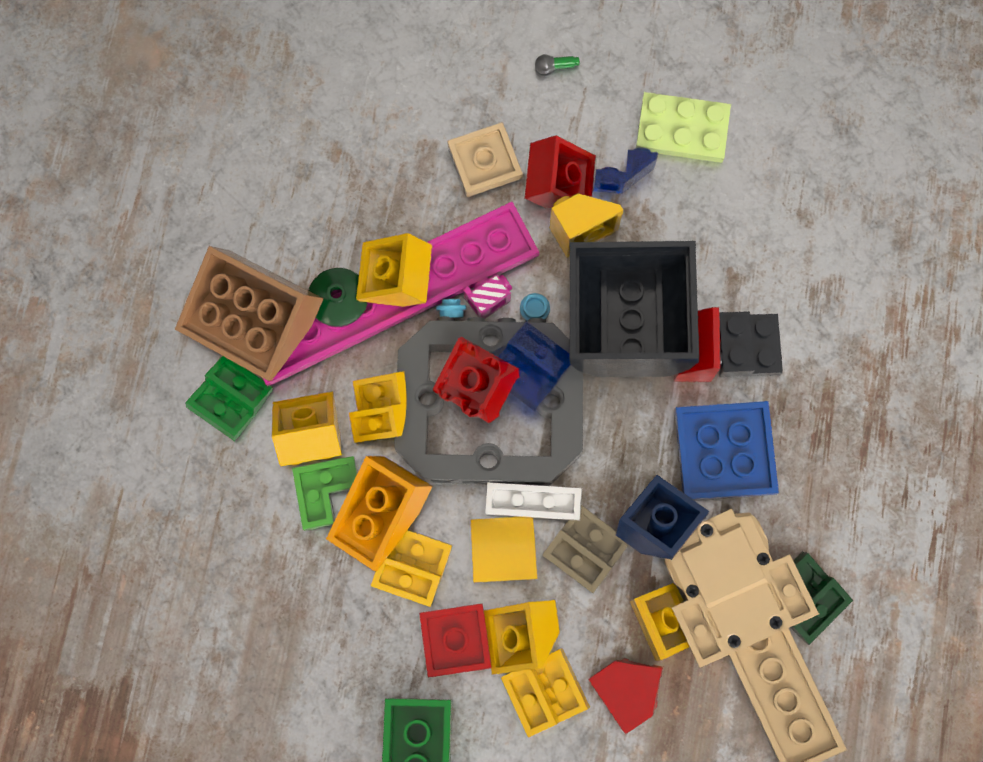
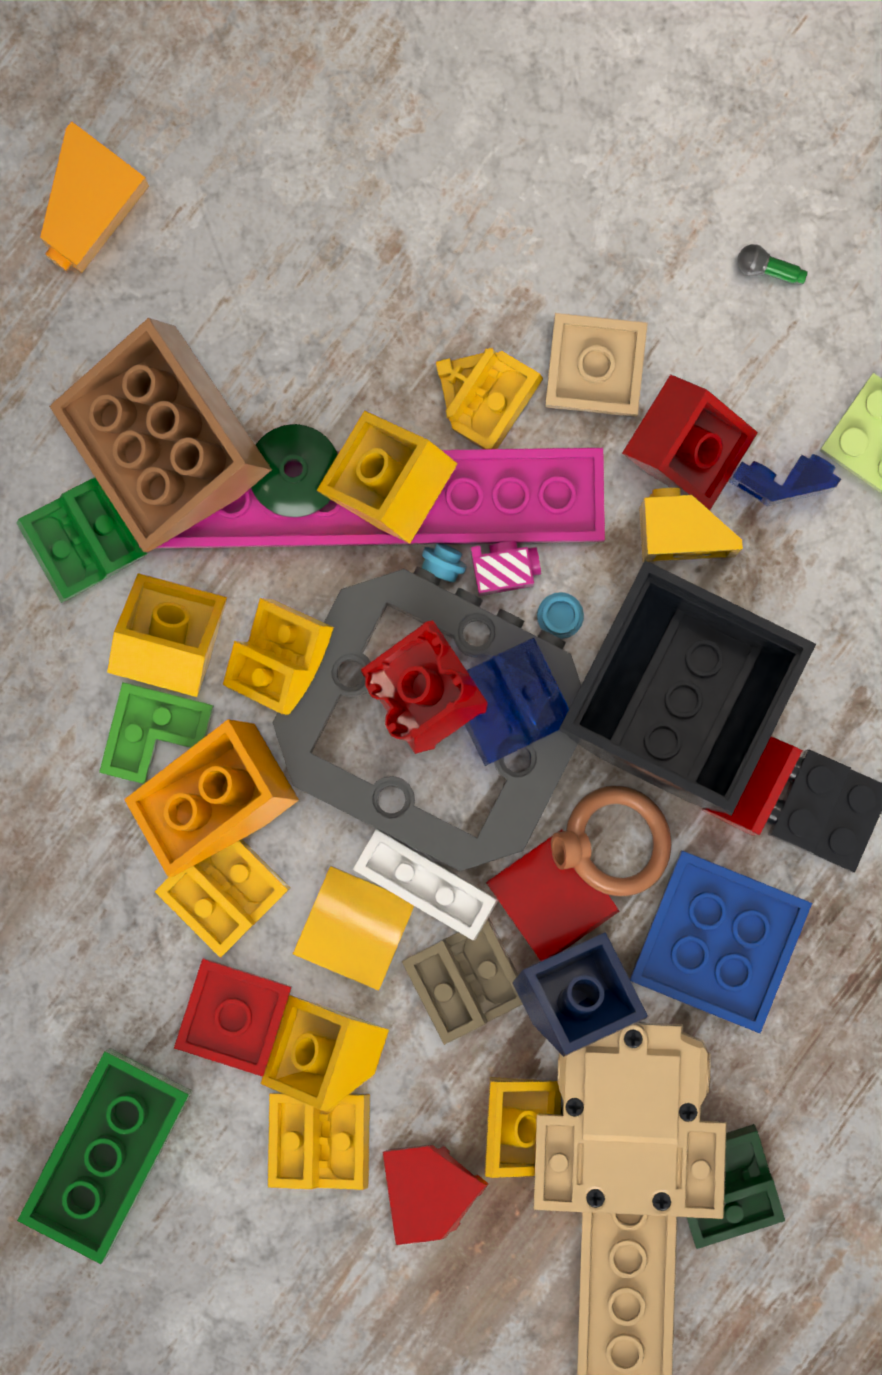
camera: 25 degrees right, 10 degrees up
none -> light orange slope [40,121,149,273]
none -> yellow slope [436,347,543,449]
none -> red slope [486,829,620,961]
none -> nougat piece [551,786,672,896]

